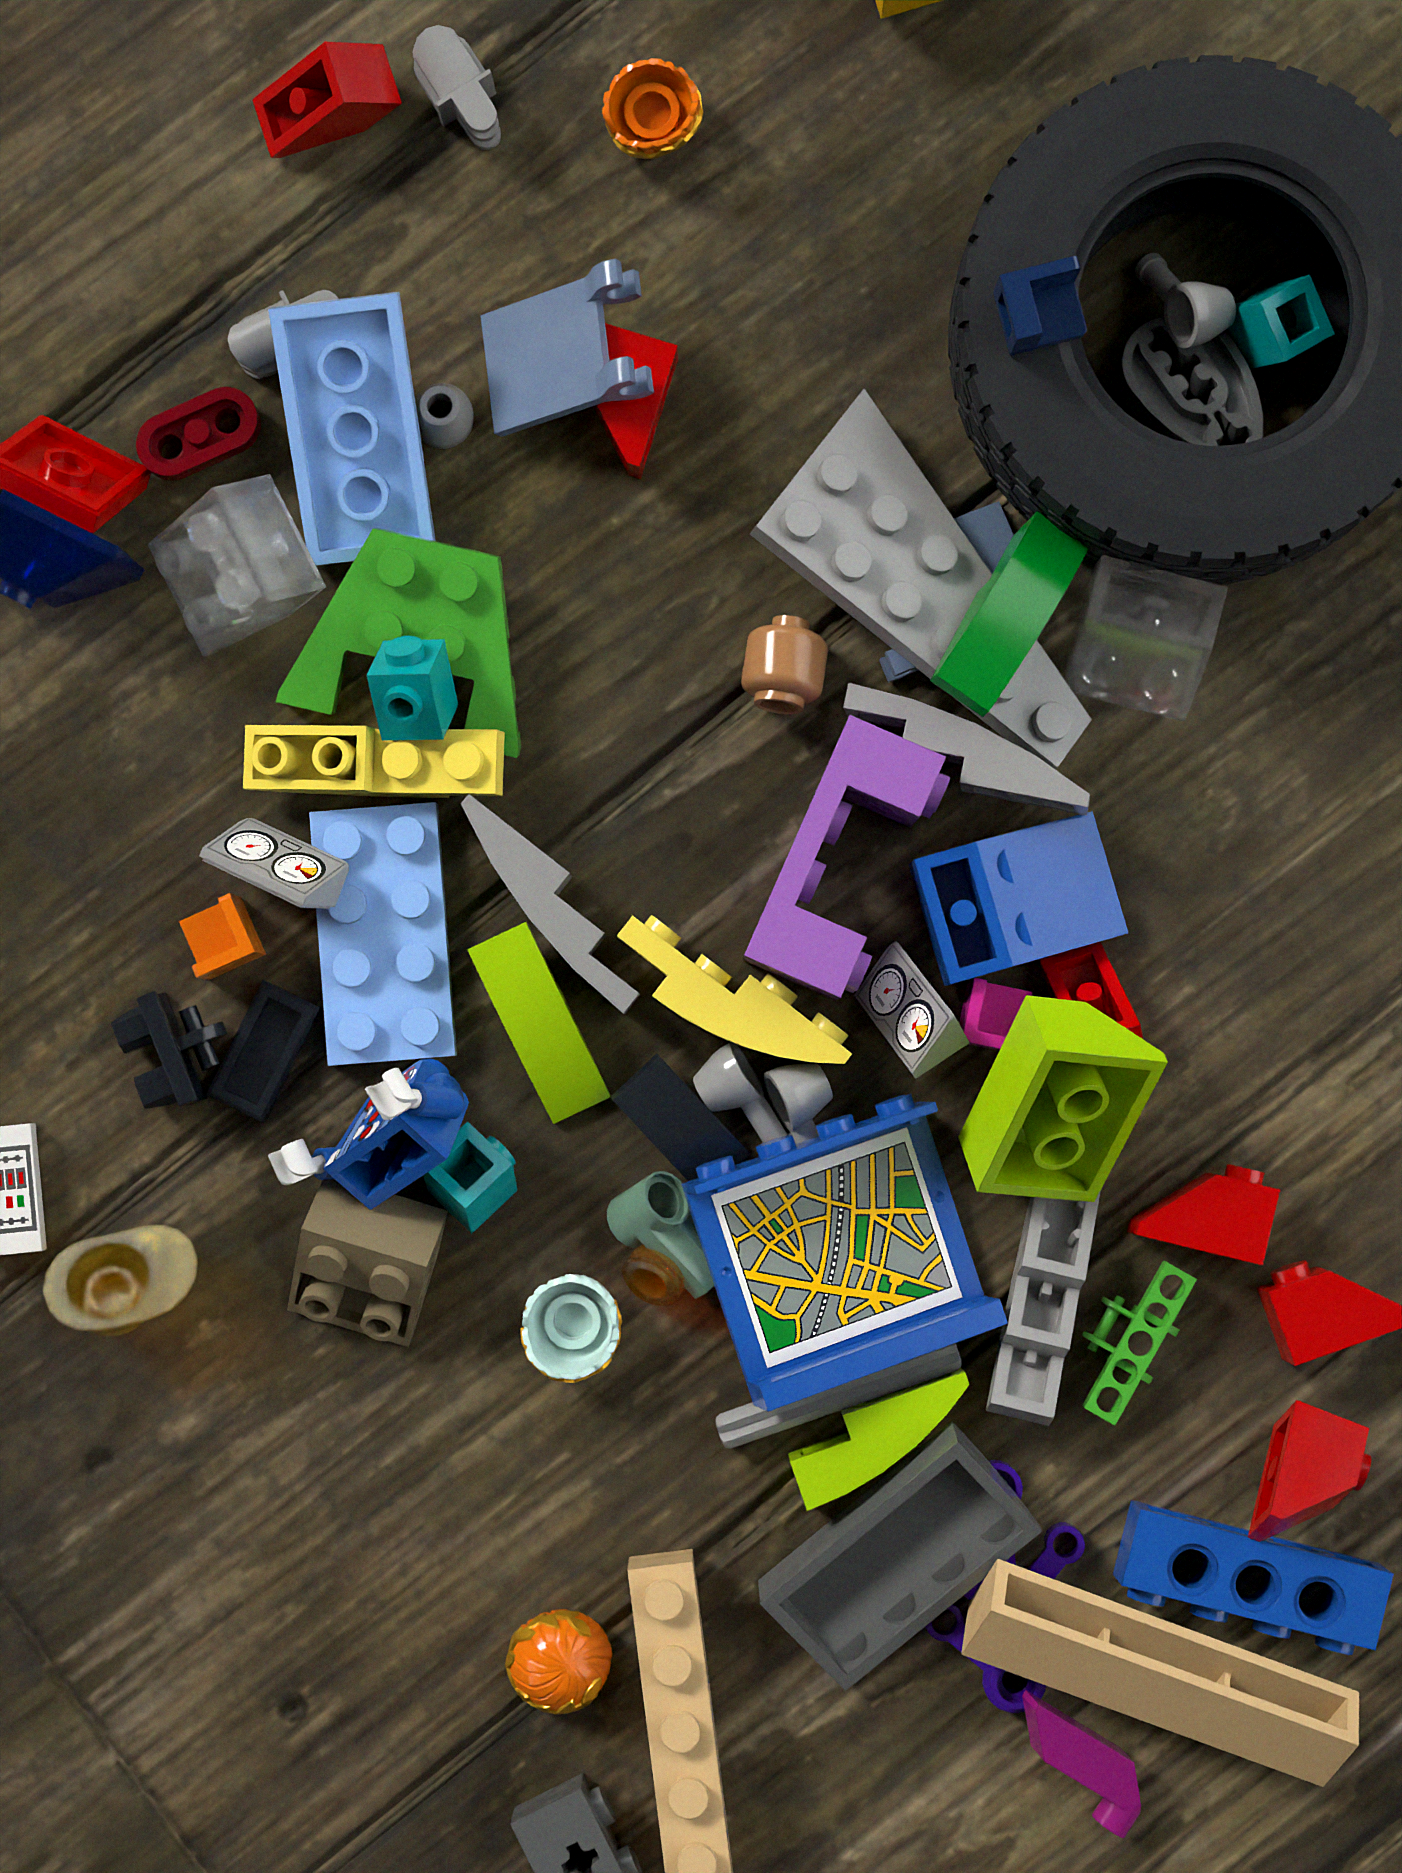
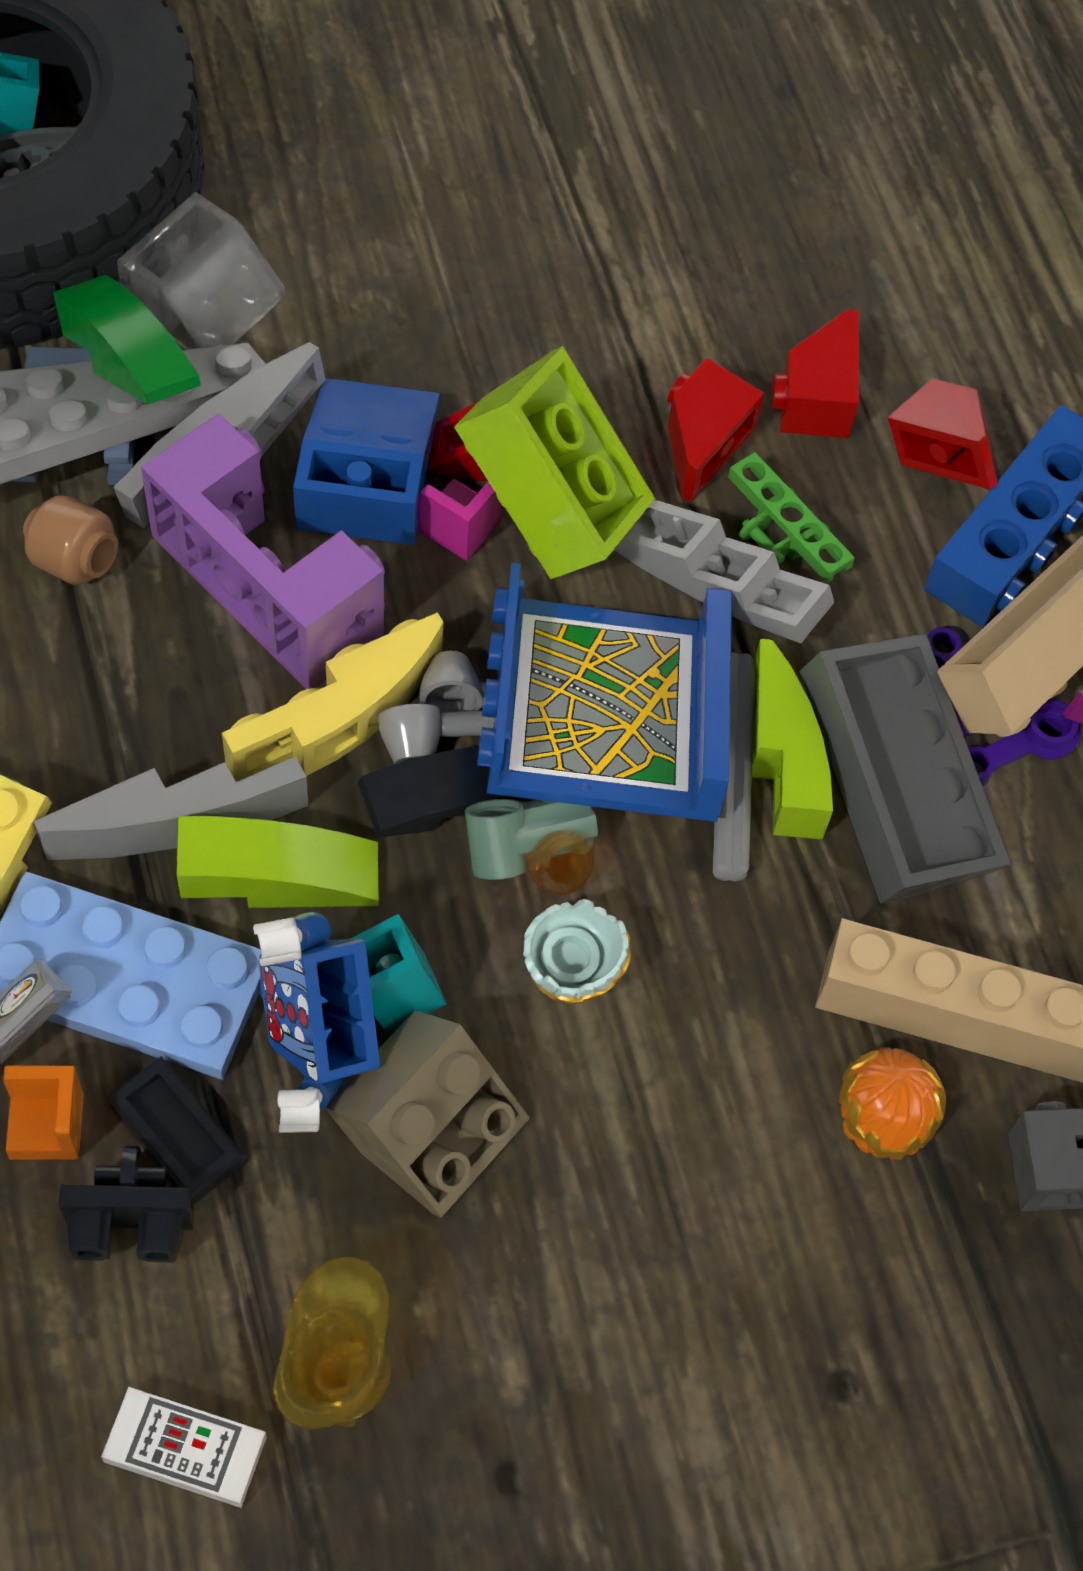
camera: 75 degrees left, 25 degrees down
slope [854,941,969,1079] -> none

